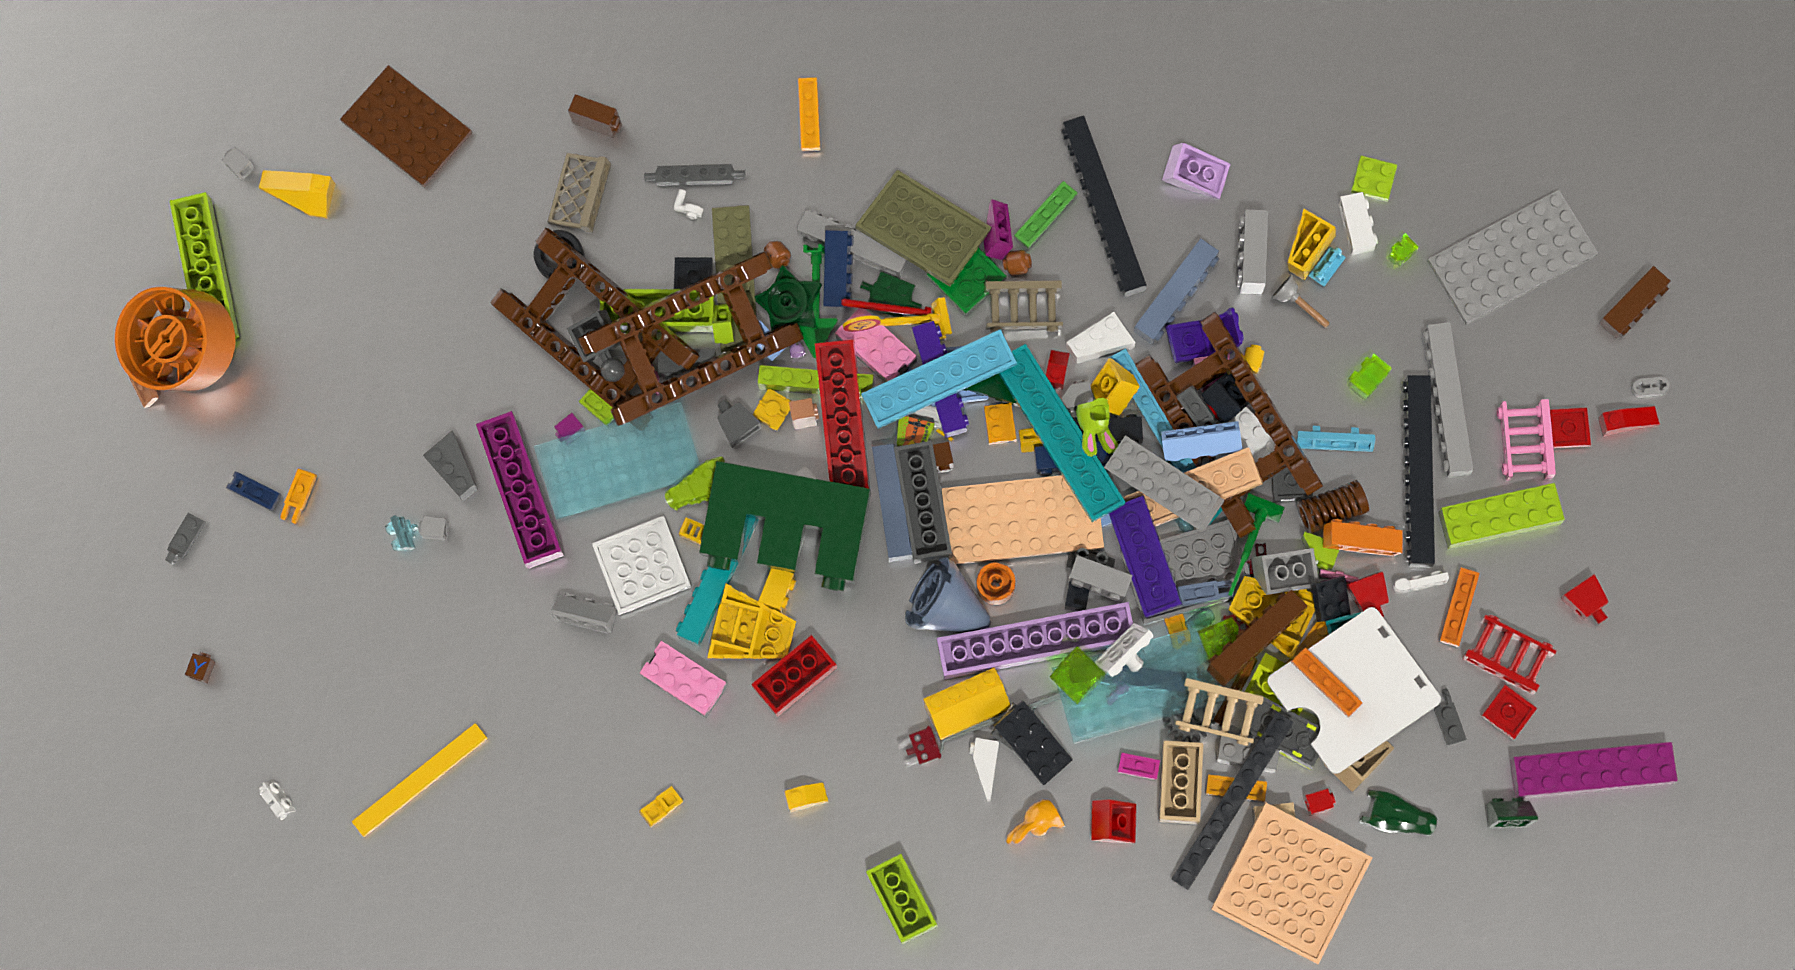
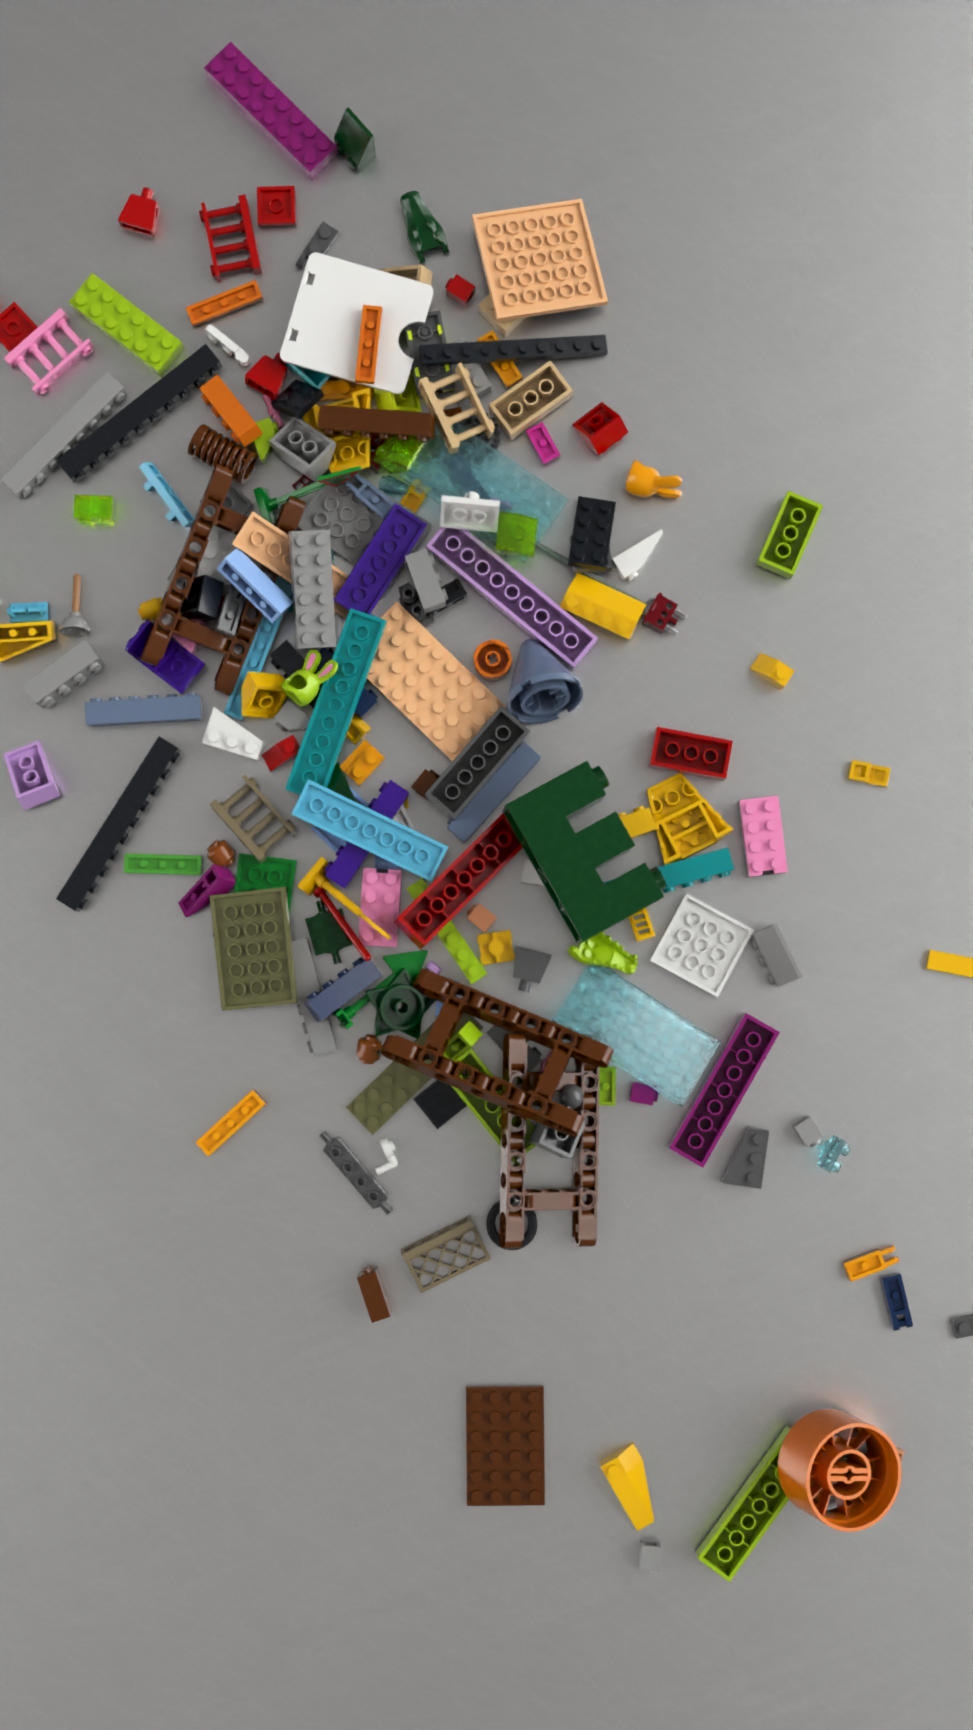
camera: 135 degrees left, 10 degrees up
torso [897,416,935,447] -> none

